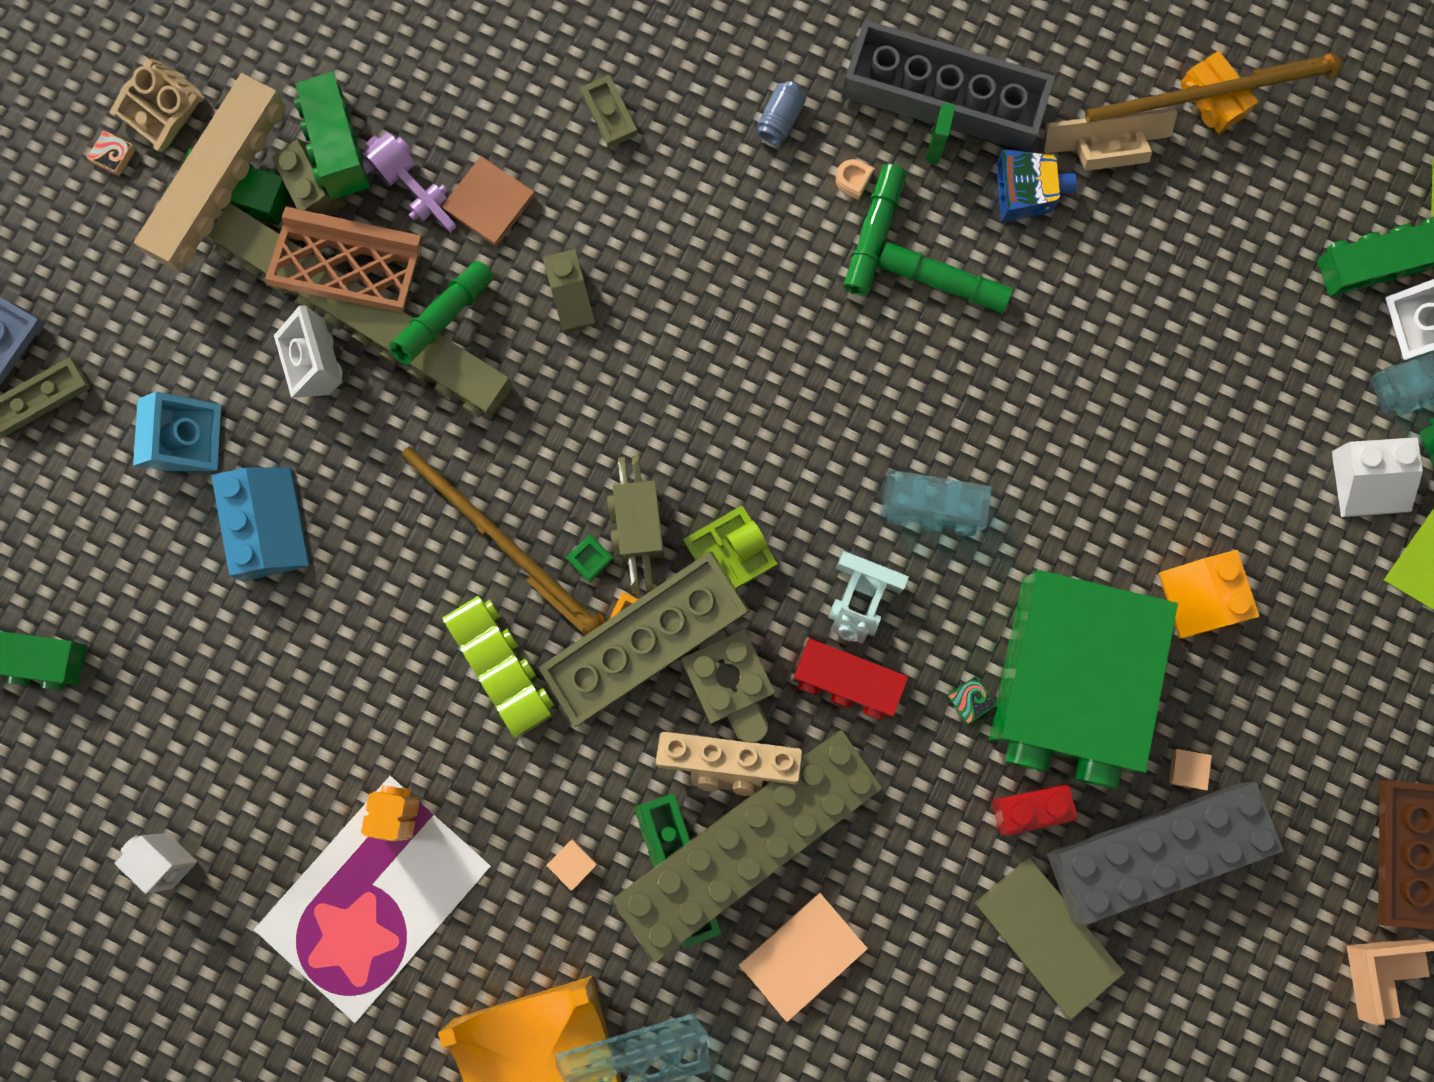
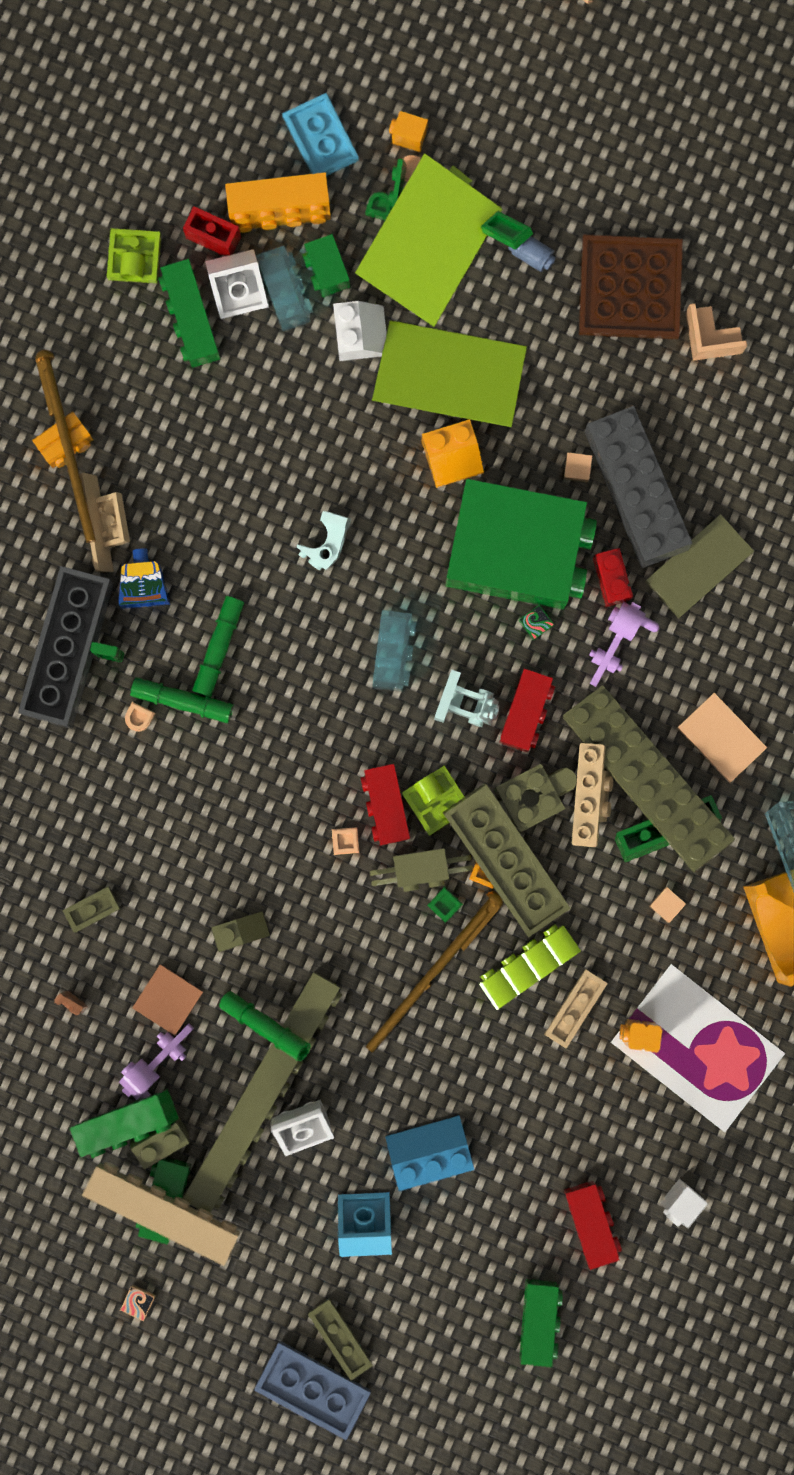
camera: 90 degrees left, 5 degrees up
tan slope [109,58,204,152] -> none
nougat fence [265,207,421,314] -> none
sand blue head [757,81,806,145] -> none
none -> nougat tile [54,991,88,1015]
none -> light aqua tile [297,511,352,571]
none -> light nougat tile [332,827,359,855]
none -> red brick [360,764,410,846]
none -> lime sticker [372,321,527,427]
none -> tan plate [544,969,608,1048]
none -> red brick [564,1180,622,1270]
none -> lavender piece [589,601,659,687]

